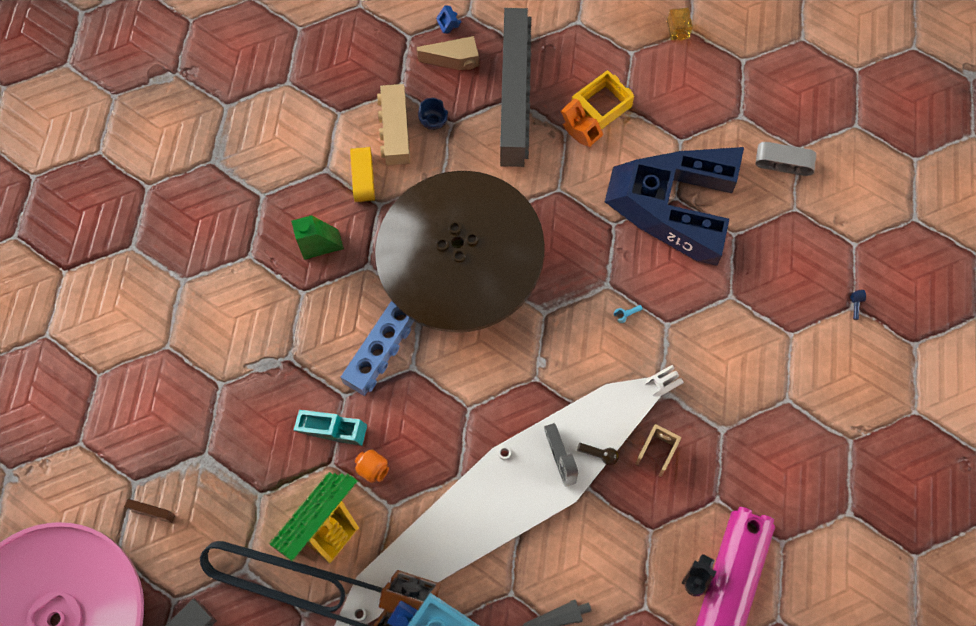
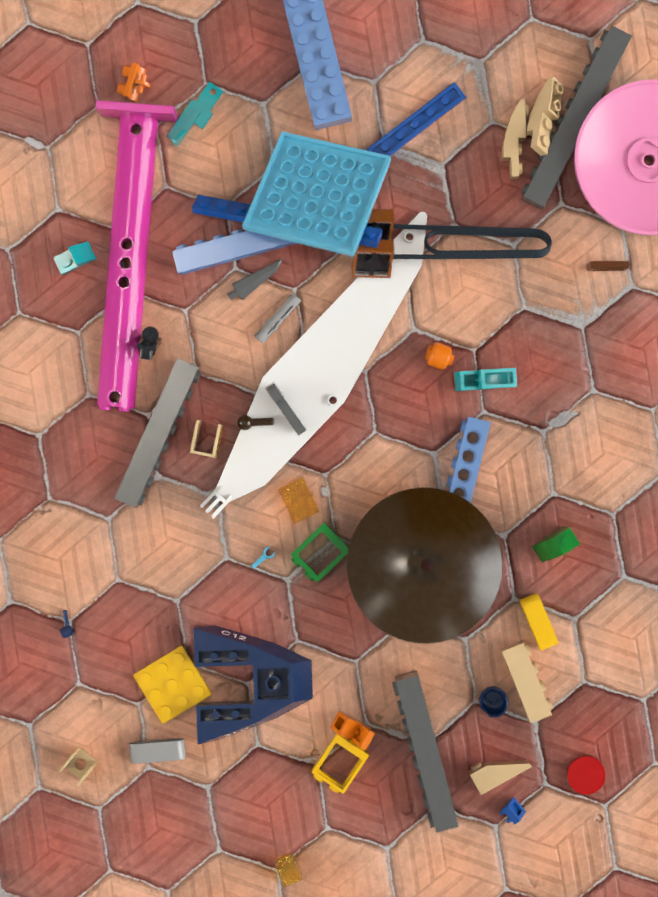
camera: 160 degrees right, 20 degrees up
green piece [269,472,359,563] -> none
none -> tan piece [58,746,98,787]
none -> brick [114,358,201,508]
none -> yellow plate [133,645,212,724]
none -> light grey pin [254,293,301,344]
none -> clear yellow plate [278,477,320,524]
none -> green window [291,522,349,582]
none -> red tile [566,755,606,795]

